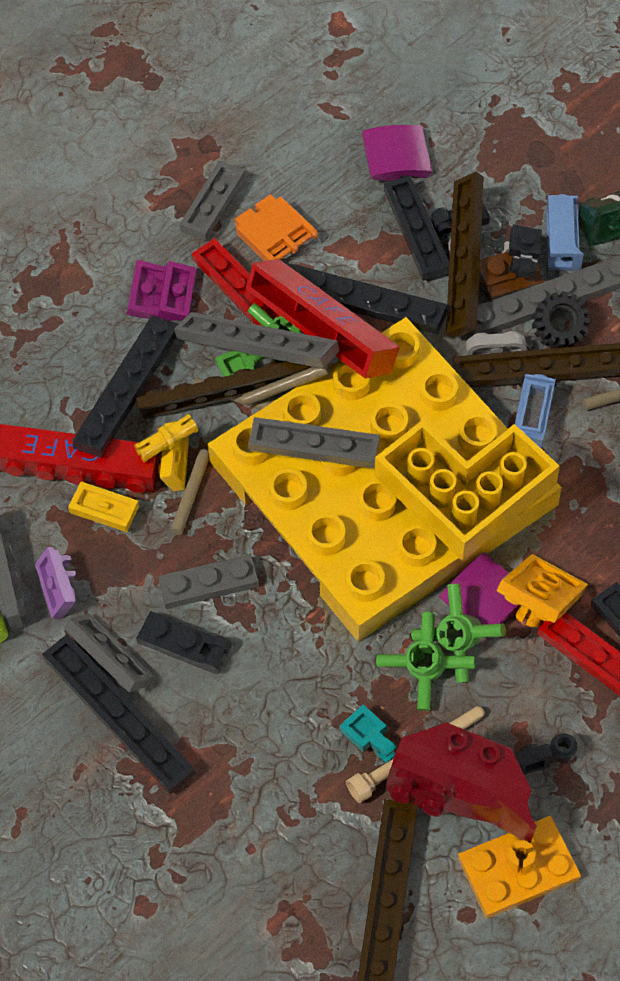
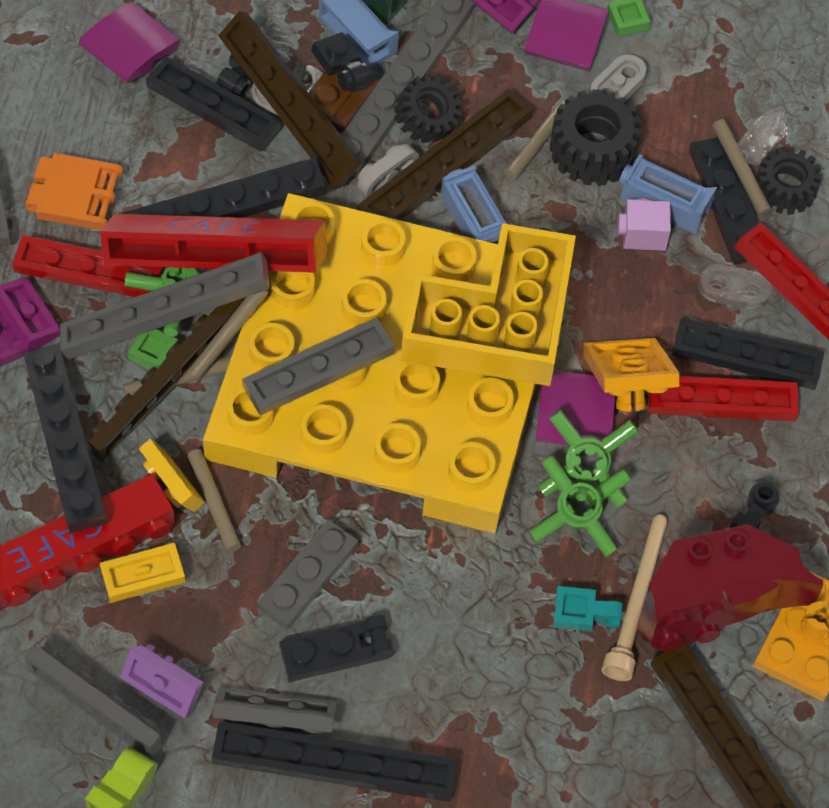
camera: 45 degrees left, 0 degrees up
yellow pin [134,414,198,462] -> none

